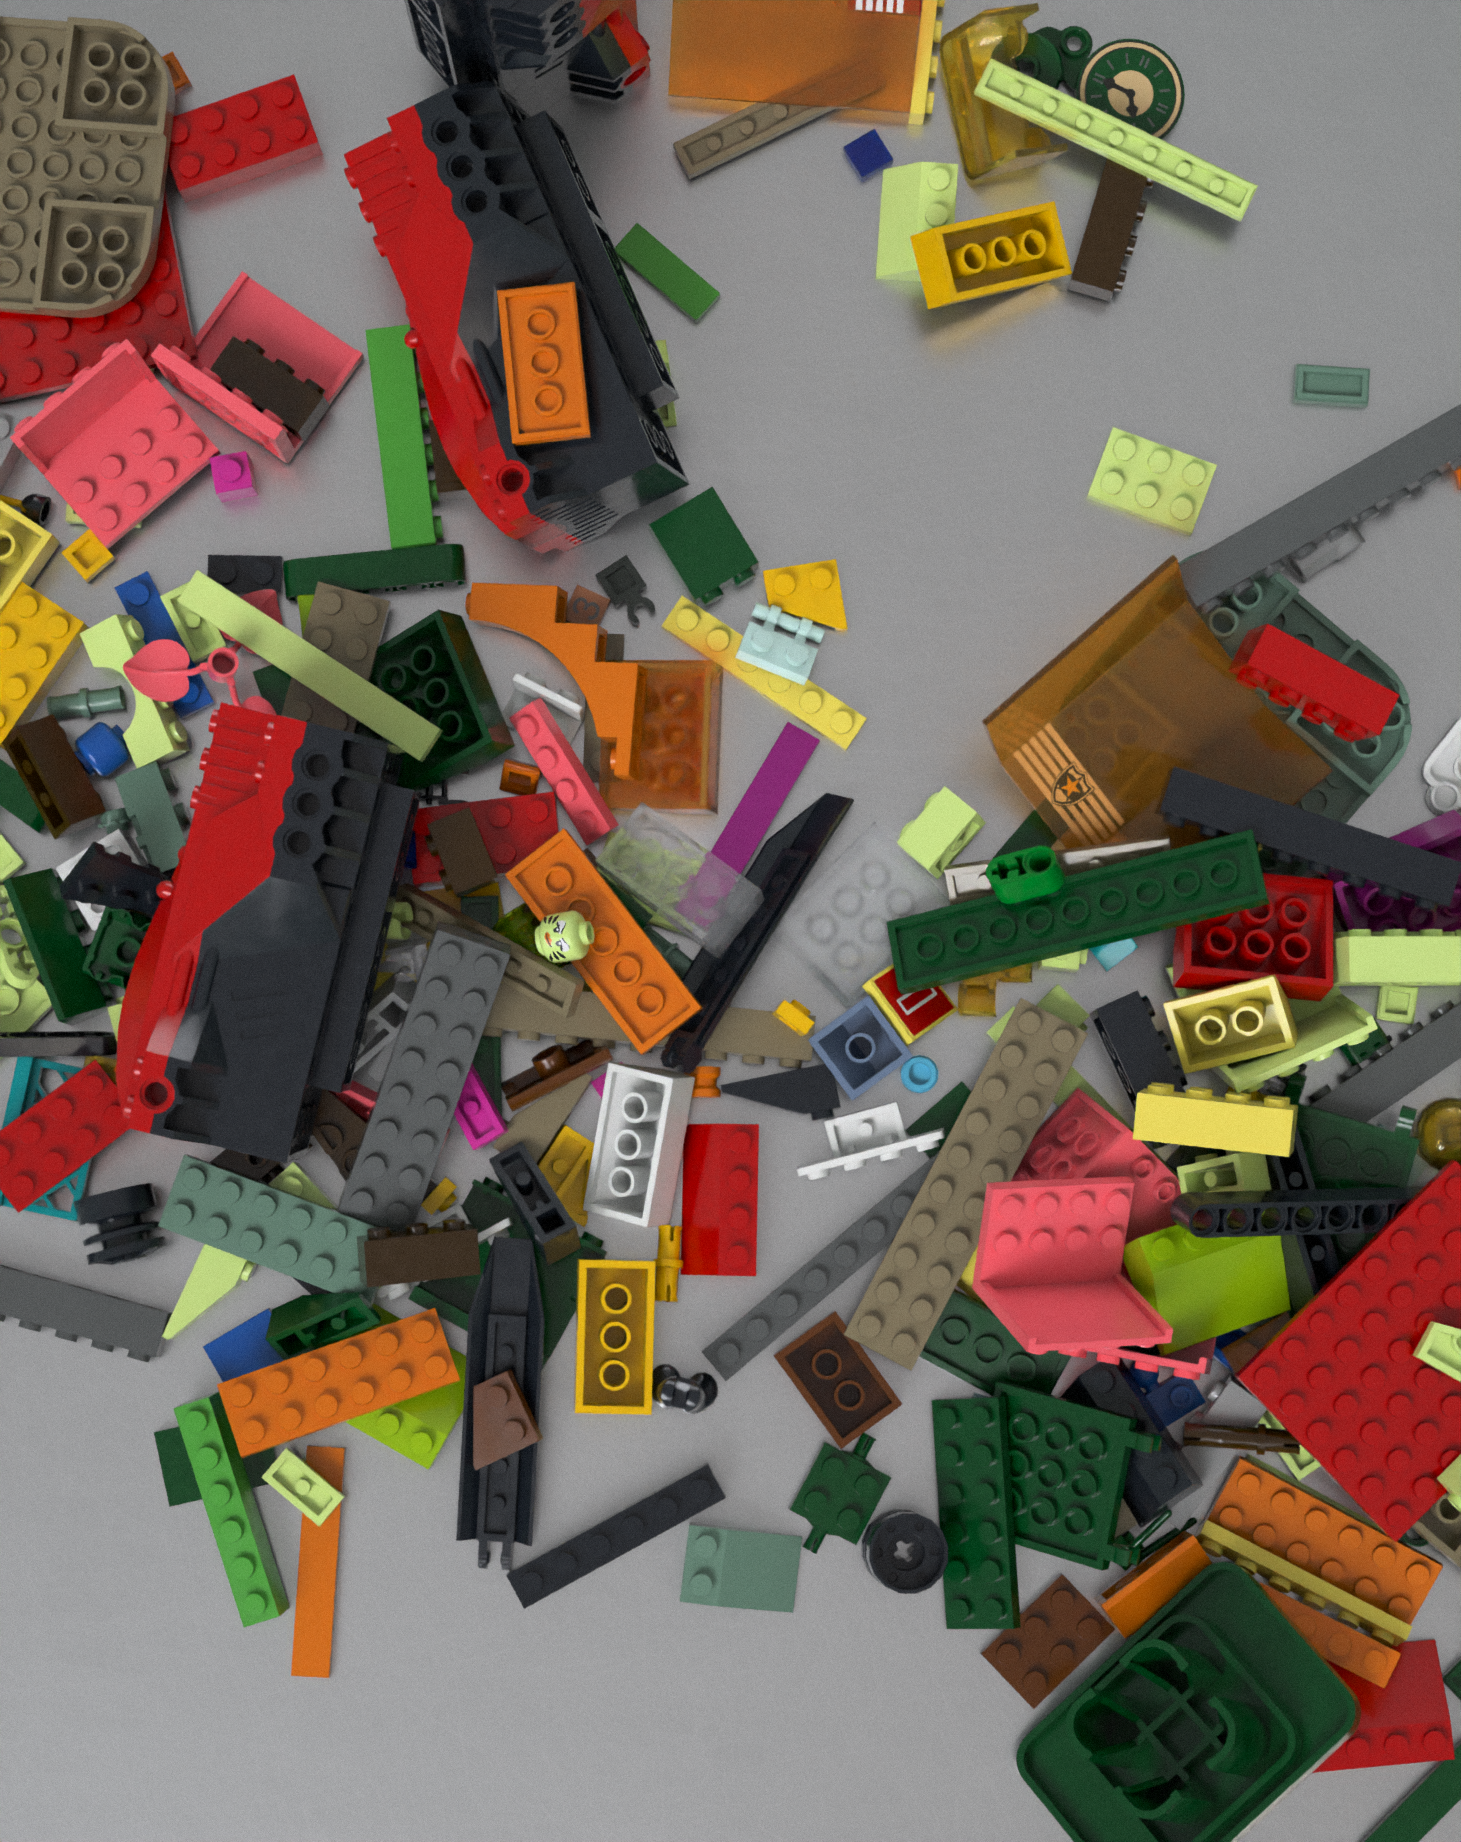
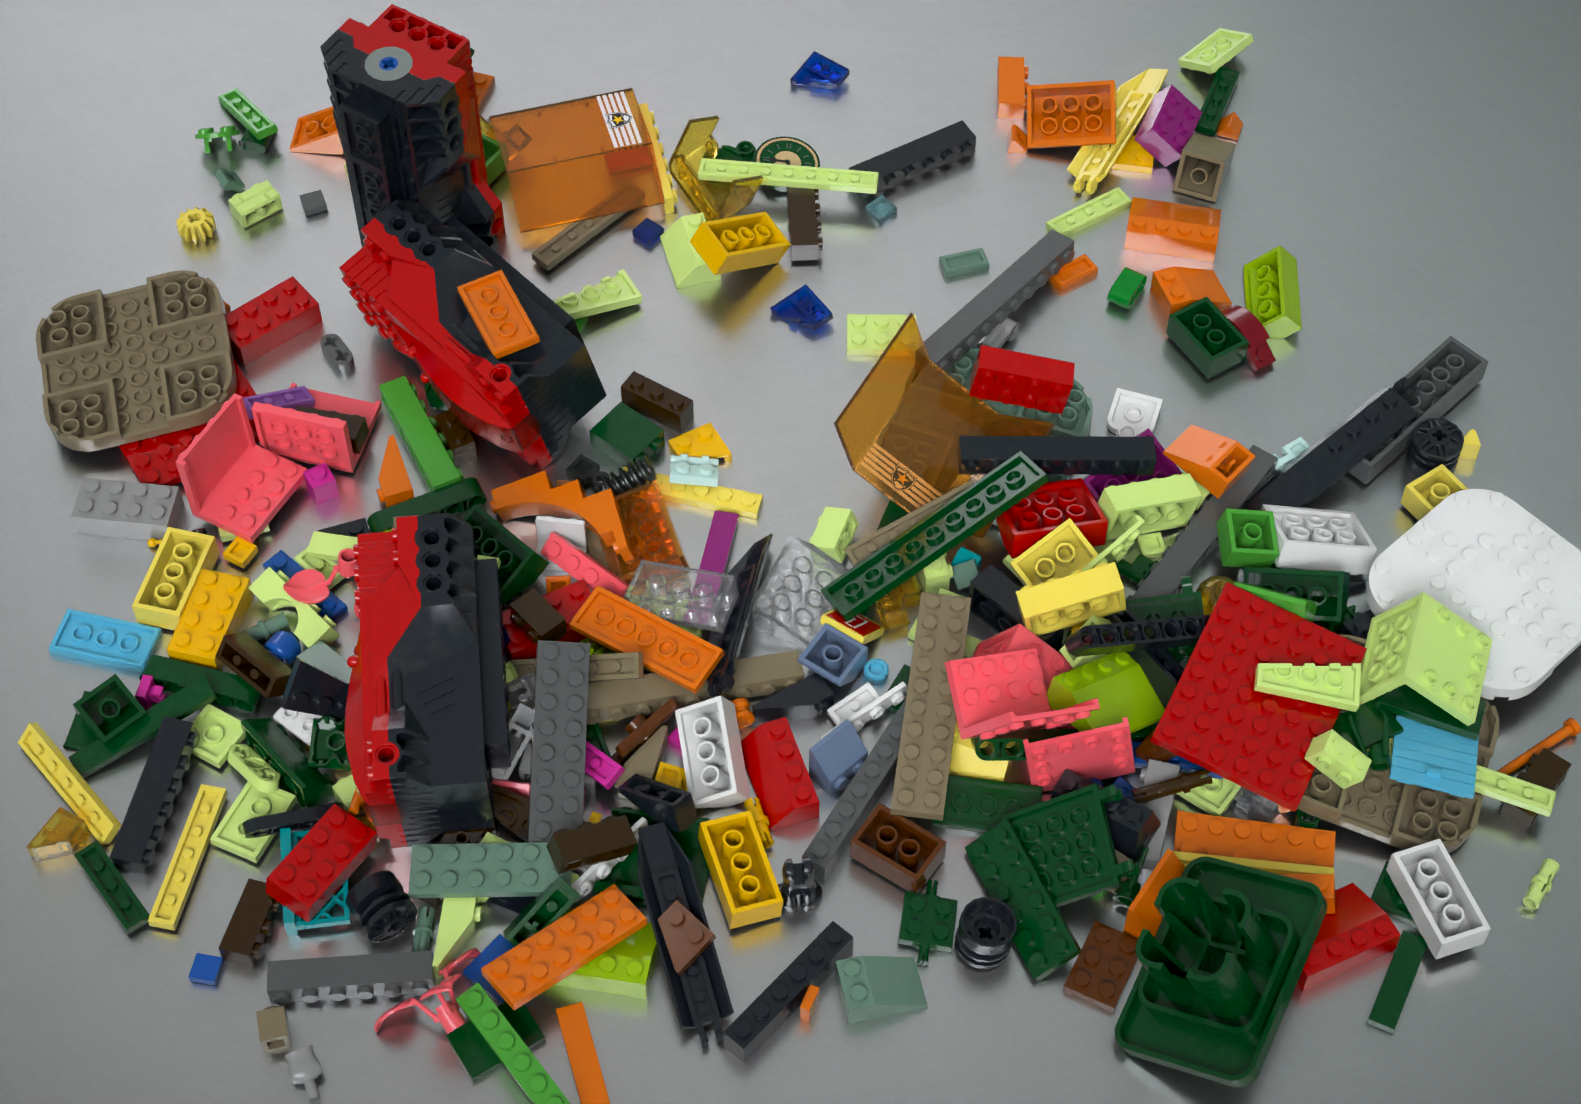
camera: 20 degrees left, 30 degrees down
yellowish green plate [261,1447,345,1527] -> none
yellowish green head [535,910,595,963] -> none
yellow plate [772,999,815,1036] -> none
green beam [986,845,1065,904] -> none
none -> medium lavender tile [243,386,316,420]
none -> dark grey beam [320,334,354,372]
none -> coral plant [374,948,480,1034]
none -> orange slope [376,435,414,508]
none -> sand green axle [412,906,435,951]
none -> yellowish green wing [553,269,642,319]
none -> pearl dark grey piece [601,455,657,502]
none -> dark brown brick [621,371,694,433]
none -> clear blue wing [770,284,833,330]
none -> orange tile [800,985,820,1023]
none -> sand blue slope [809,719,868,796]
none -> black brick [849,120,976,200]
none -> clear light blue tile [865,195,897,223]
none -> sand green tile [952,559,980,591]

